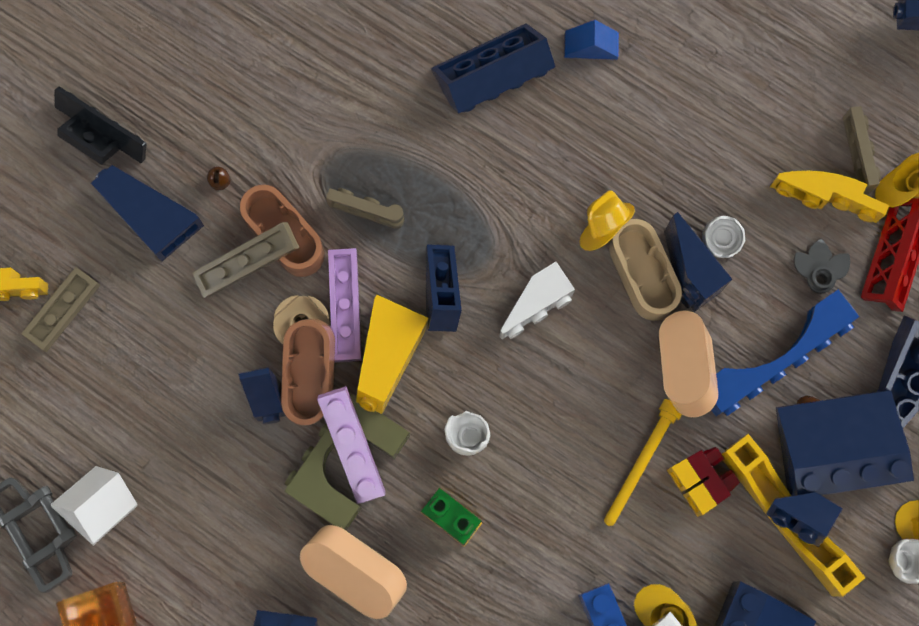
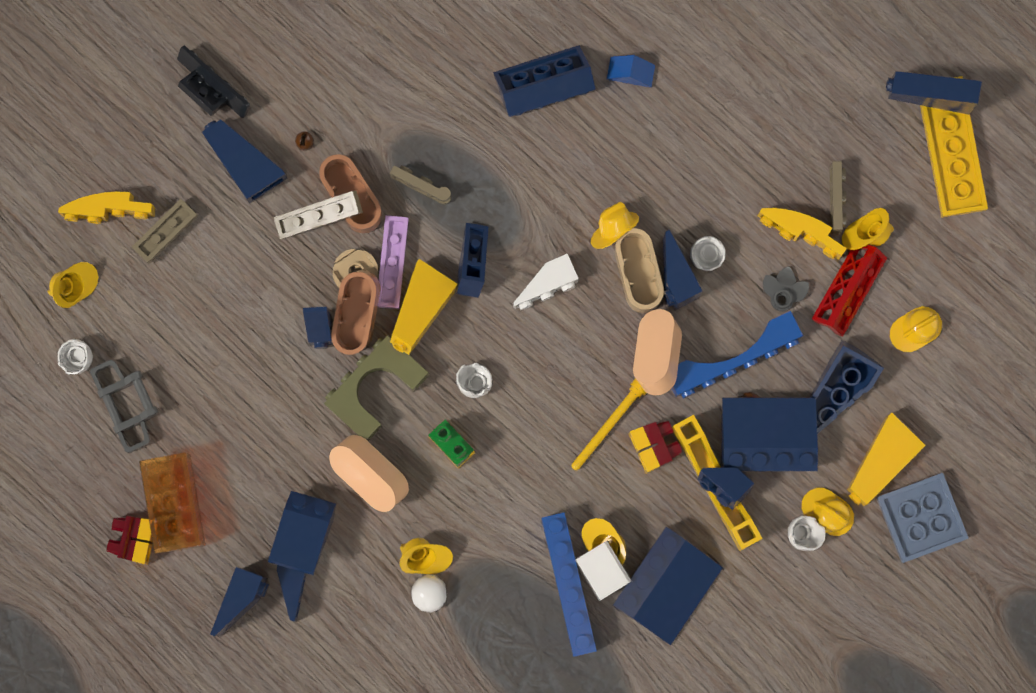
camera: 10 degrees right, 5 degrees up
white slope [51,466,138,545] -> none
lavender plate [317,386,385,504] -> none

